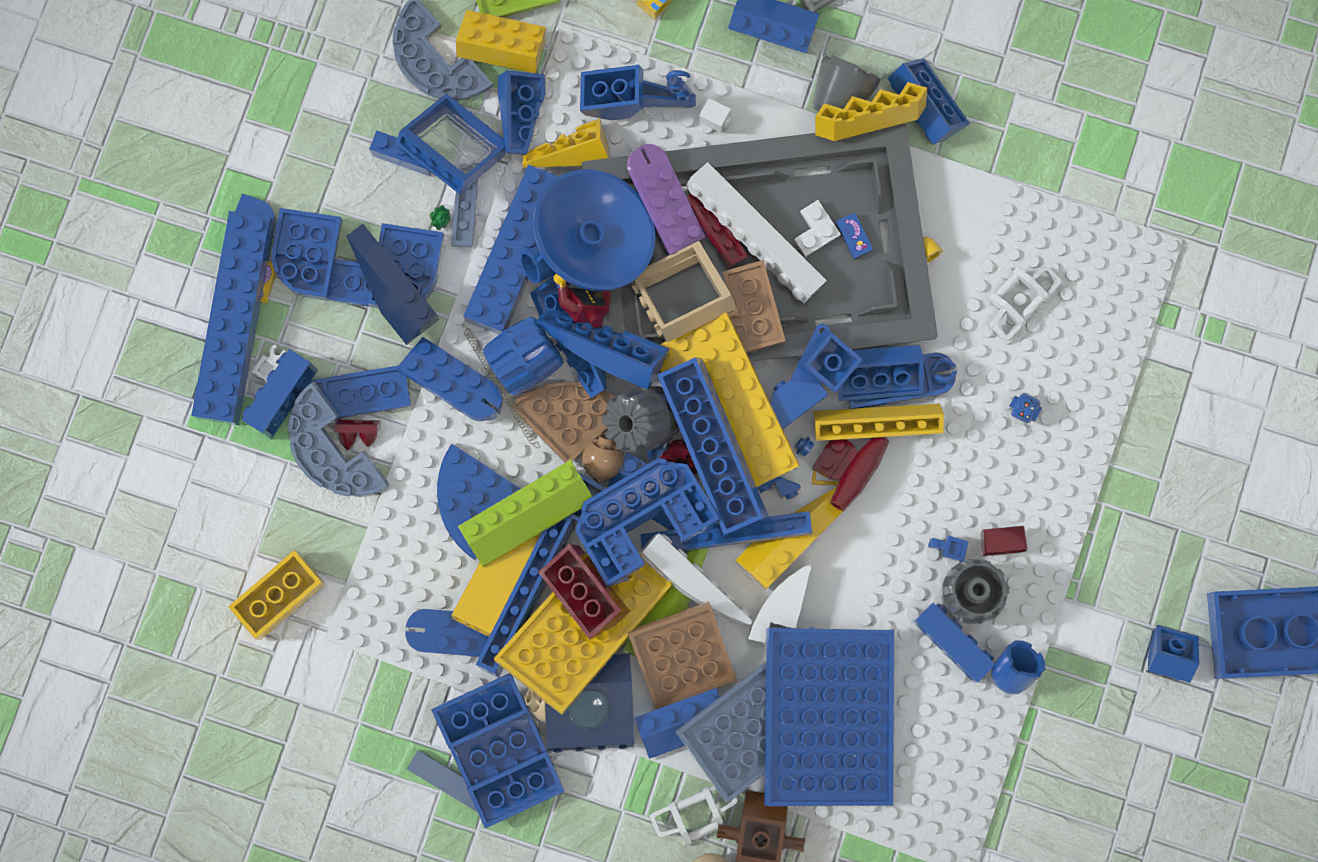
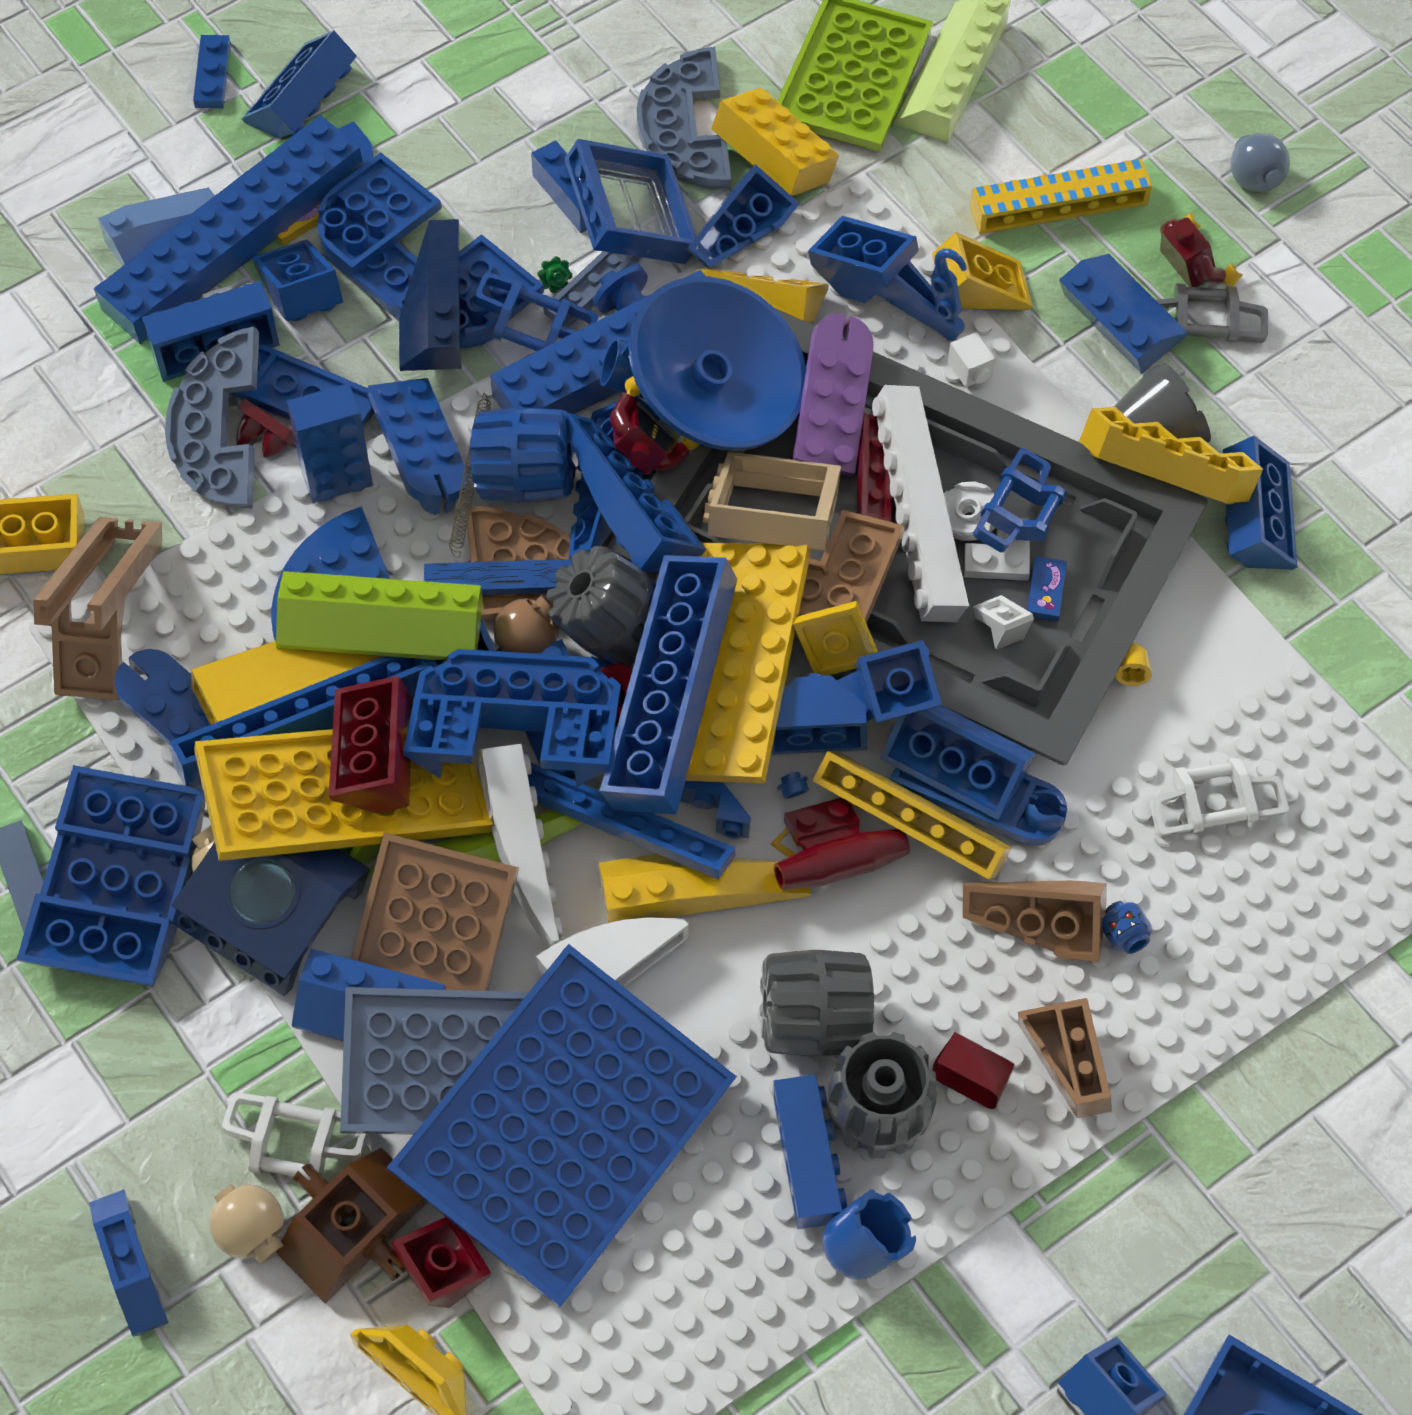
camera: 30 degrees right, 20 degrees down
blue plate [928,535,969,562] -> none
none -> medium nougat piece [33,517,162,701]
none -> medium blue wedge [98,187,215,266]
none -> blue plate [193,35,231,108]
none -> blue slope [241,30,357,139]
none -> blue slope [251,239,343,322]
none -> blue brick [286,383,373,503]
none -> dark red slope [391,1217,492,1308]
none -> blue tile [424,559,571,595]
none -> blue bar [474,272,598,351]
none -> blue plate [592,262,648,313]
none -> dark grey wheel [760,950,874,1056]
none -> yellow plate [793,601,878,676]
none -> yellow slope [932,232,1033,310]
none -> white plate [944,482,996,541]
none -> medium nougat wedge [963,880,1107,962]
none -> blue bar [973,448,1067,553]
none -> white slope [973,595,1034,650]
none -> medium nougat wedge [1017,998,1112,1118]

